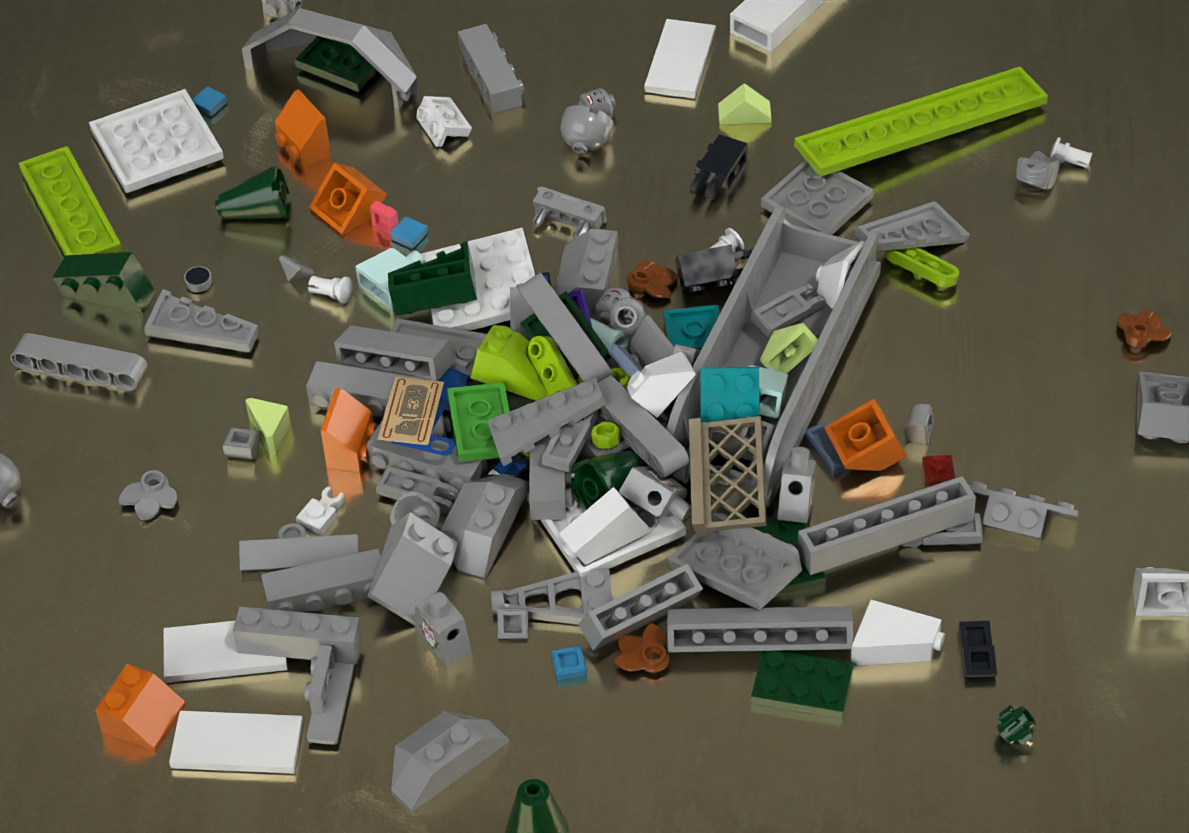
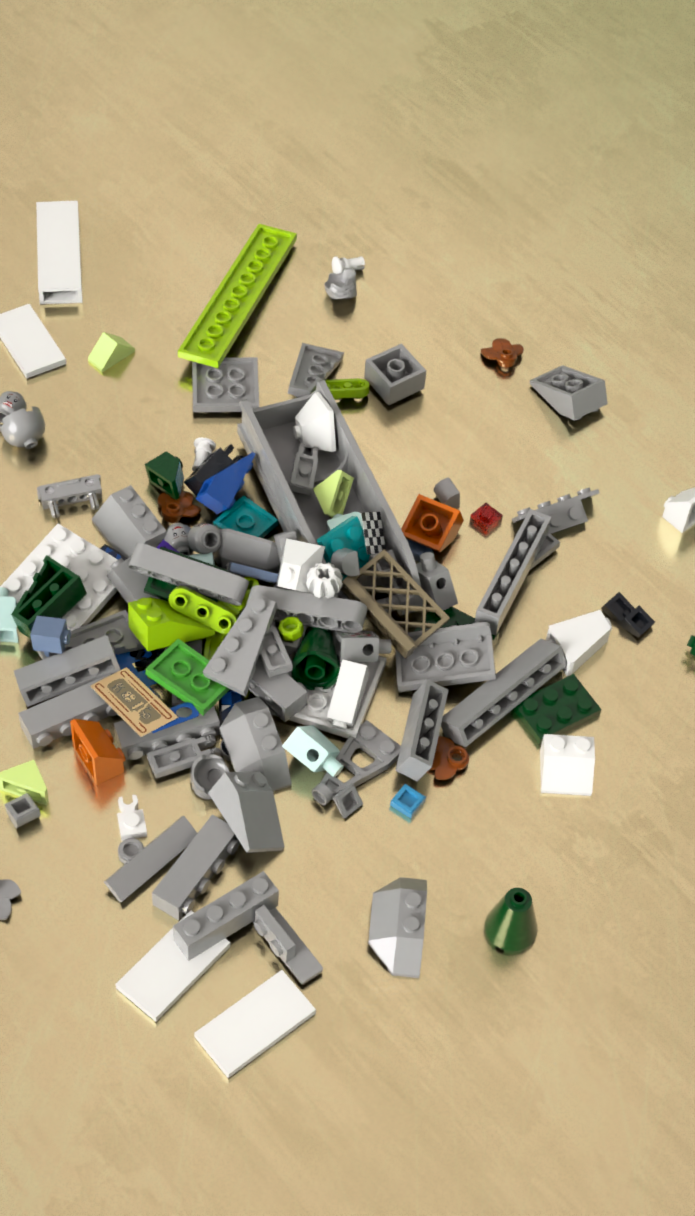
camera: 50 degrees left, 5 degrees up
orange slope [95,664,186,752] -> none
light grey torso [415,592,472,667] -> none
black hinge [690,134,748,200] -> none
none -> sand blue brick [30,616,71,657]
none -> dark green slope [145,451,184,500]
none -> blue slope [196,452,255,514]
none -> light aqua torso [282,725,344,777]
none -> white piece [306,563,343,599]
none -> light grey brick [331,548,360,576]
none -> sticker [361,512,386,555]
none -> light grey brick [364,343,426,405]
none -> white slope [540,734,595,796]

